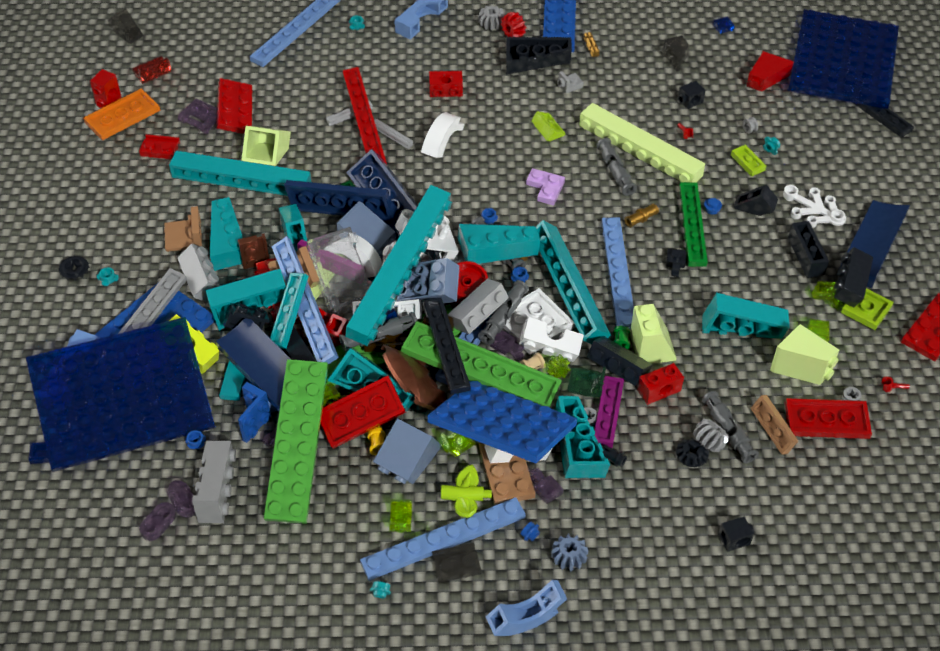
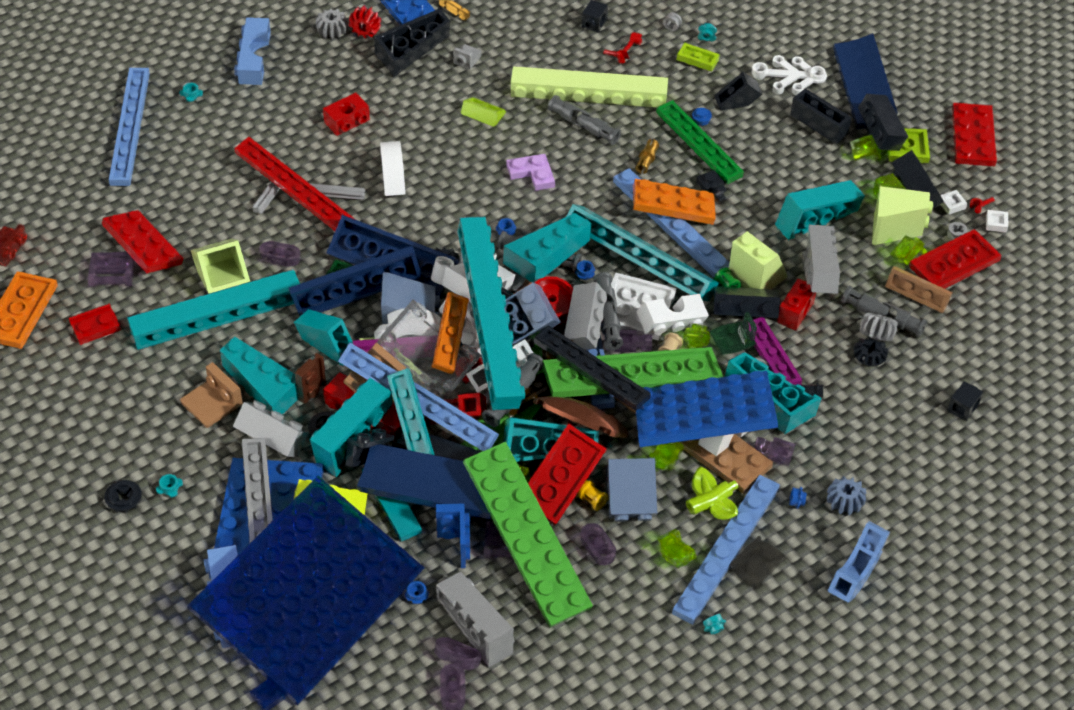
camera: 35 degrees left, 0 degrees up
none -> clear purple plate [259,241,301,266]
none -> orange tile [432,291,469,374]
none -> clear purple plate [580,523,616,565]
none -> red hand [623,32,642,51]
none -> orange plate [633,178,716,225]
none -> light grey wedge [802,225,840,294]
none -> clear neon green bracket [890,235,927,265]
none -> black brick [891,150,944,209]
none -> white plate [940,190,967,215]
none -> white plate [986,210,1008,233]

